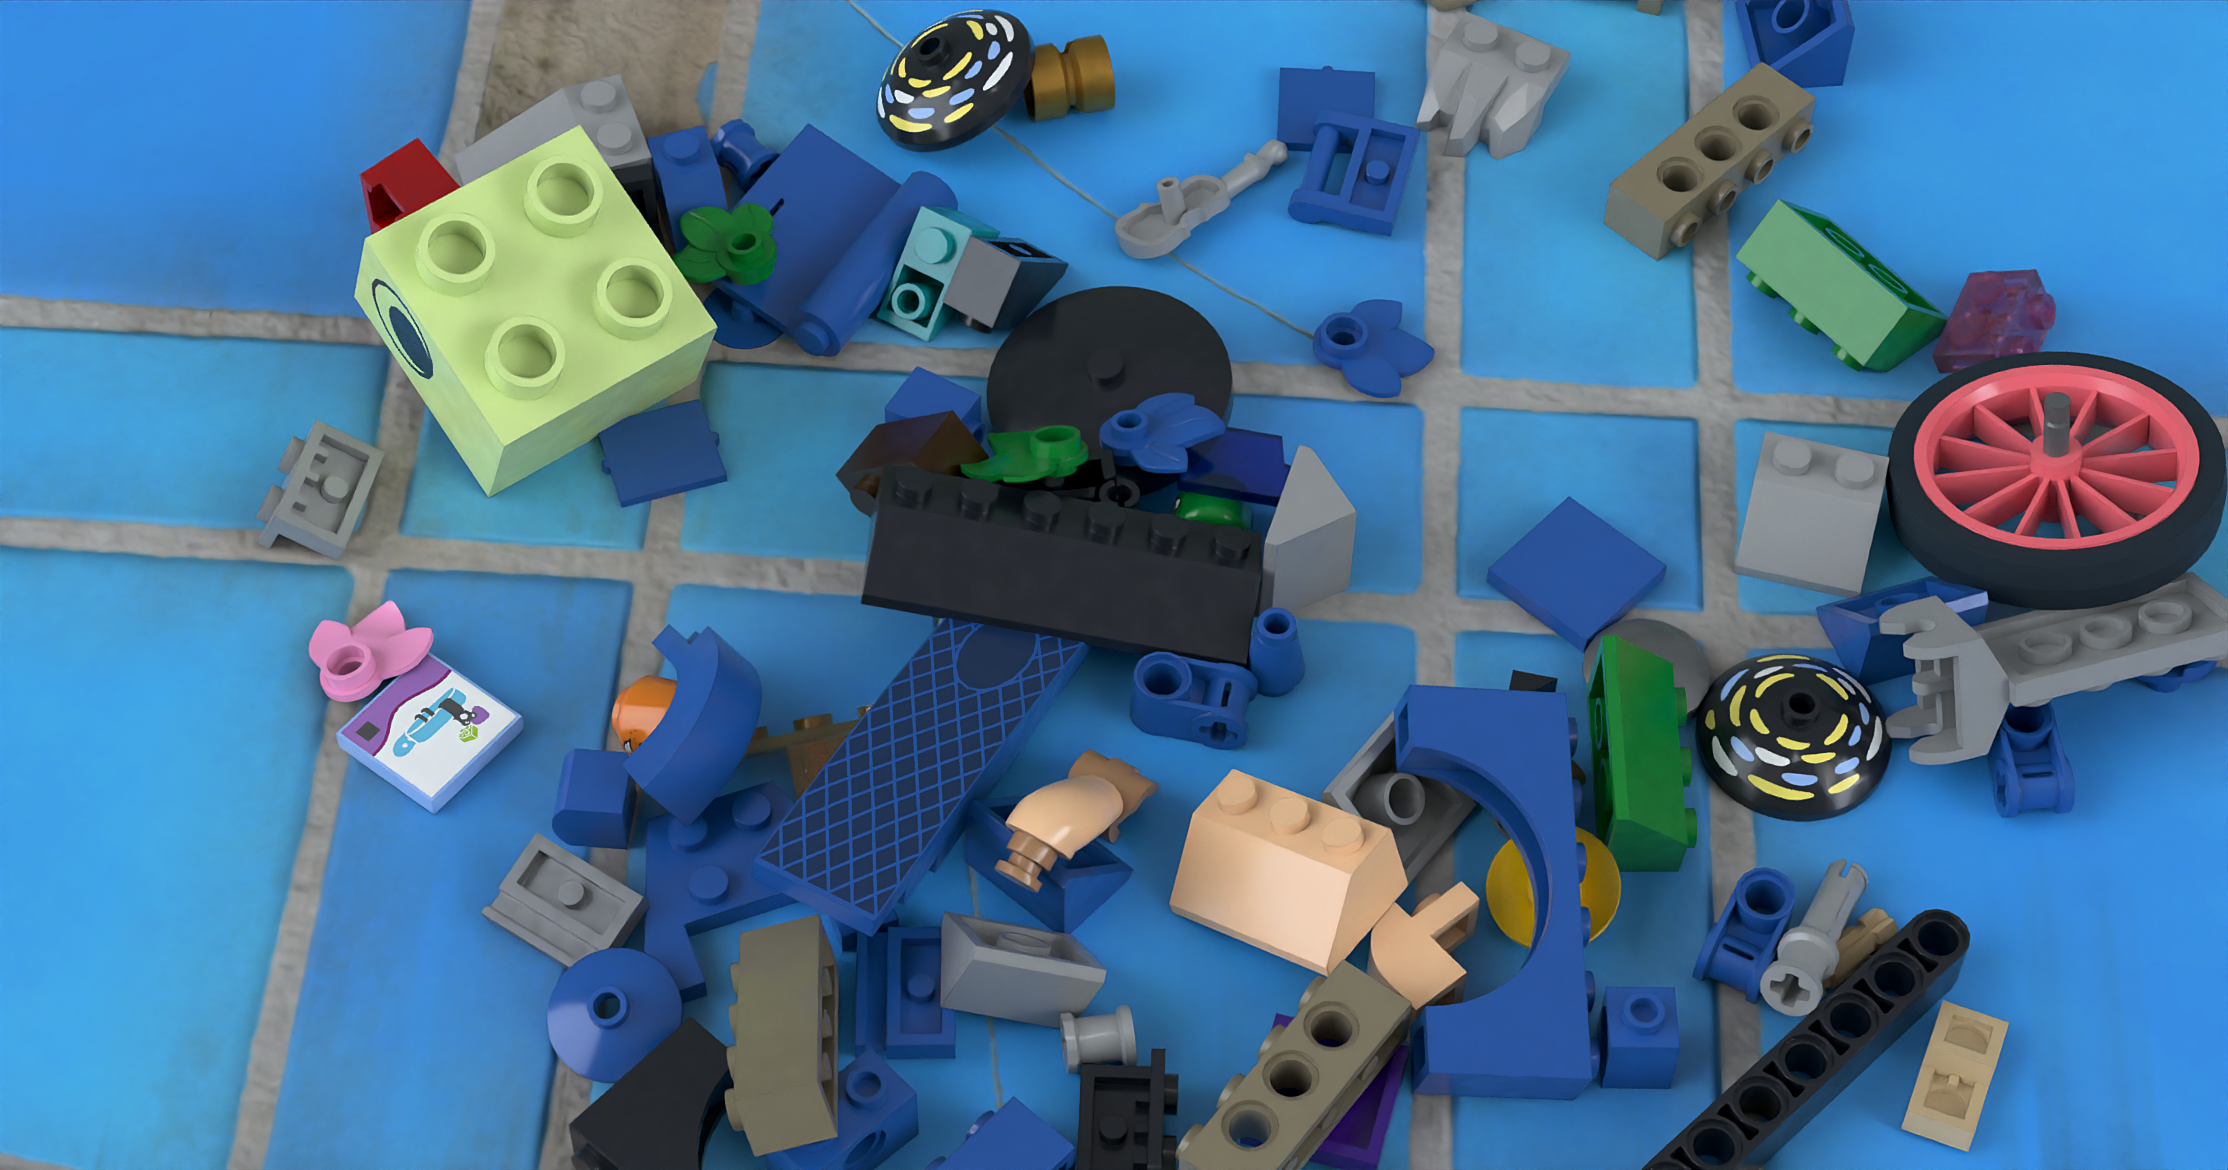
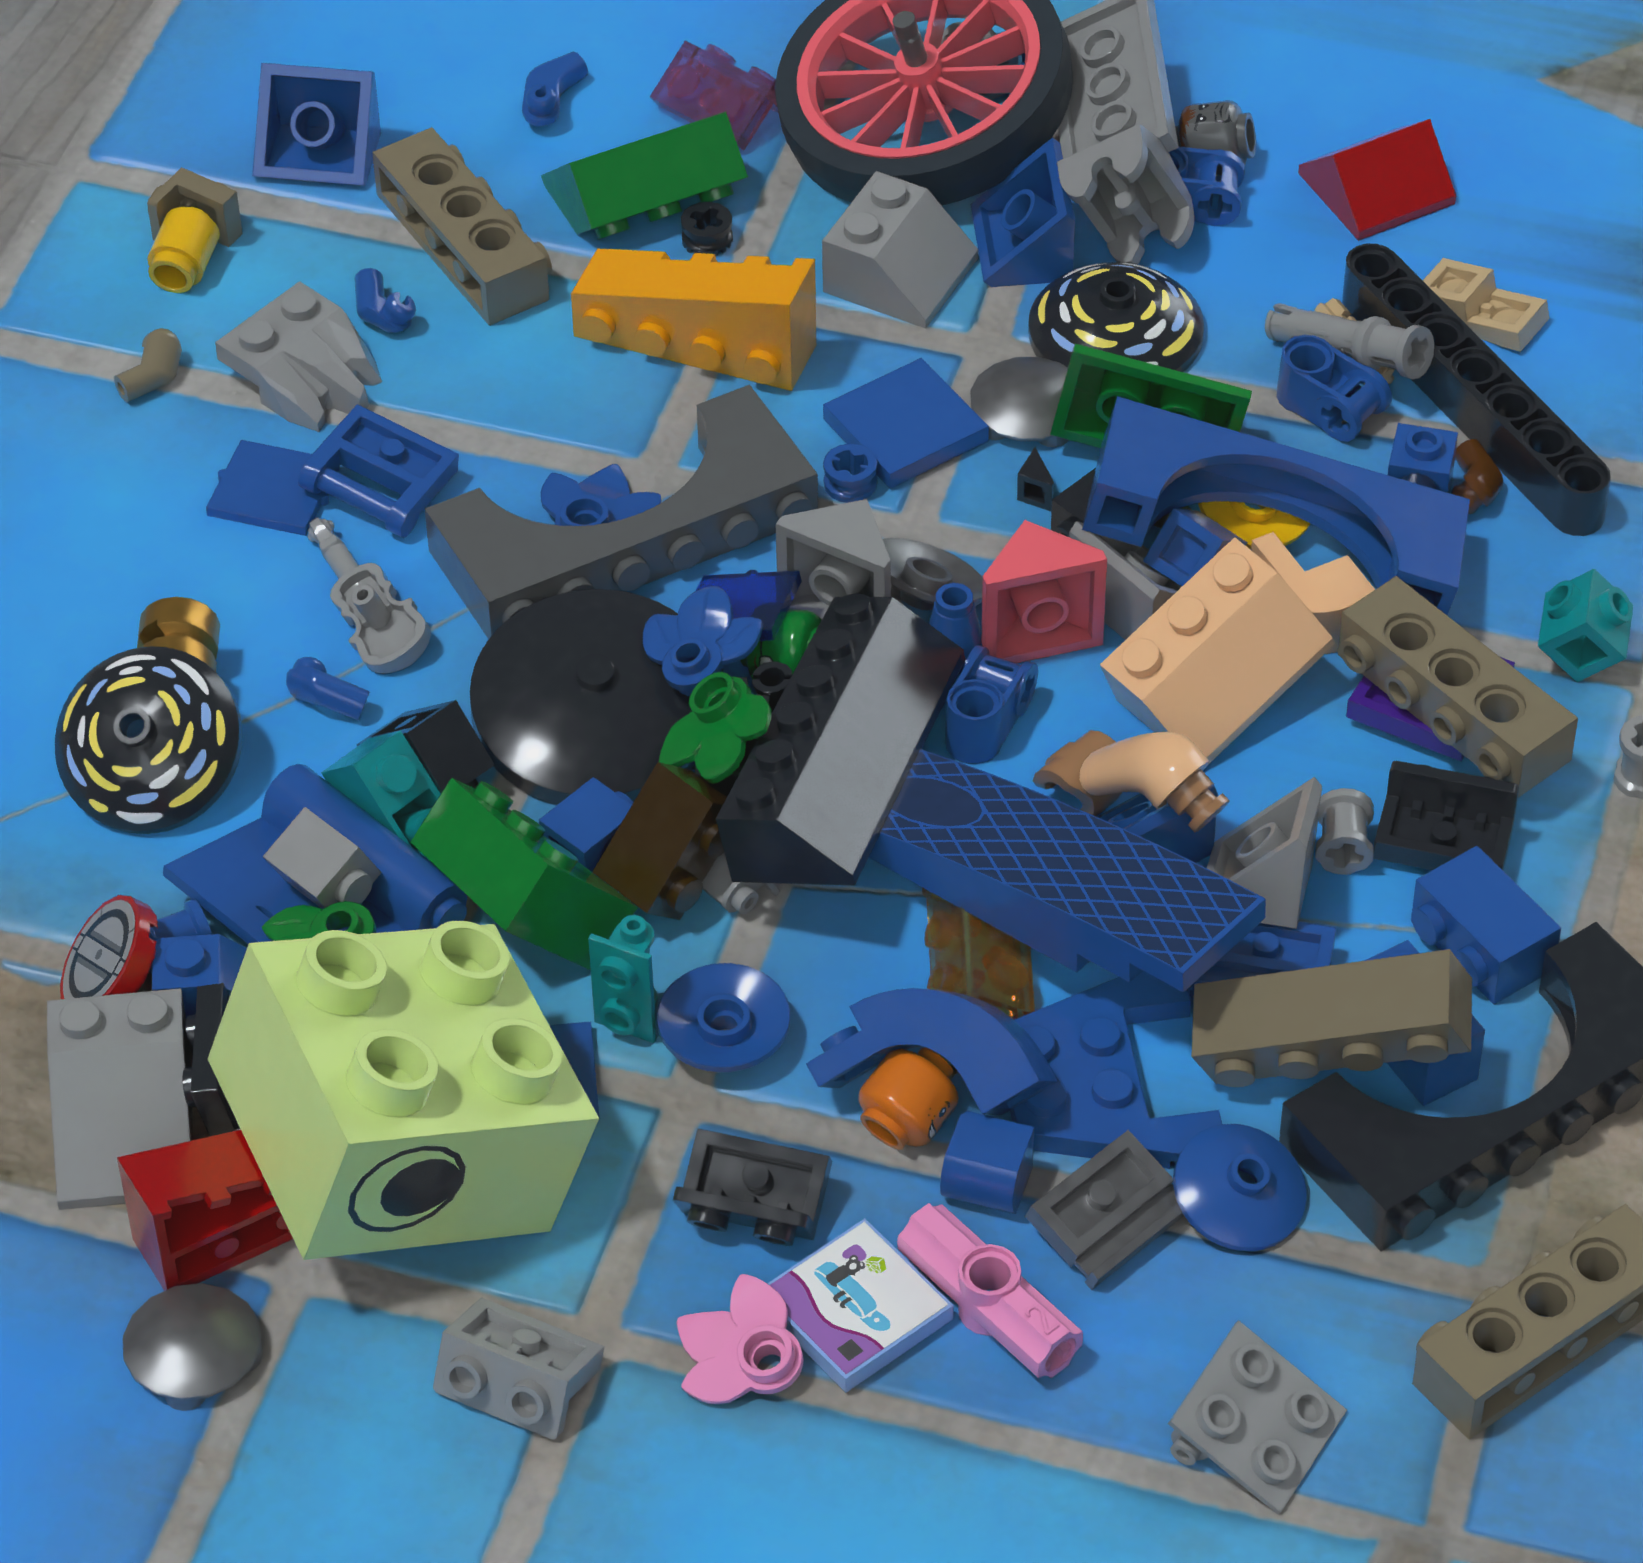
camera: 75 degrees left, 5 degrees down
none -> tile [60,895,158,999]
none -> flat silver dish [123,1283,263,1411]
none -> light grey brick [263,807,382,909]
none -> blue arm [286,657,370,720]
none -> blue arm [354,268,416,333]
none -> green wedge [410,778,638,970]
none -> dark grey arch [425,384,818,639]
none -> blue arm [522,51,588,126]
none -> light orange wedge [571,248,817,391]
none -> teal hinge [588,915,658,1043]
none -> blue dish [657,963,790,1072]
none -> black bracket [673,1128,833,1246]
none -> black bush [681,201,733,256]
none -> blue bush [823,443,878,503]
none -> flat silver dish [883,538,983,610]
none -> bright pink piece [897,1203,1083,1378]
none -> coral slope [982,520,1107,663]
none -> blue brick [1143,508,1248,587]
none -> light grey hinge [1168,1320,1347,1514]
none -> dark grey head [1175,100,1256,176]
none -> red slope [1298,119,1456,241]
none -> reddish brown arm [1451,439,1503,514]

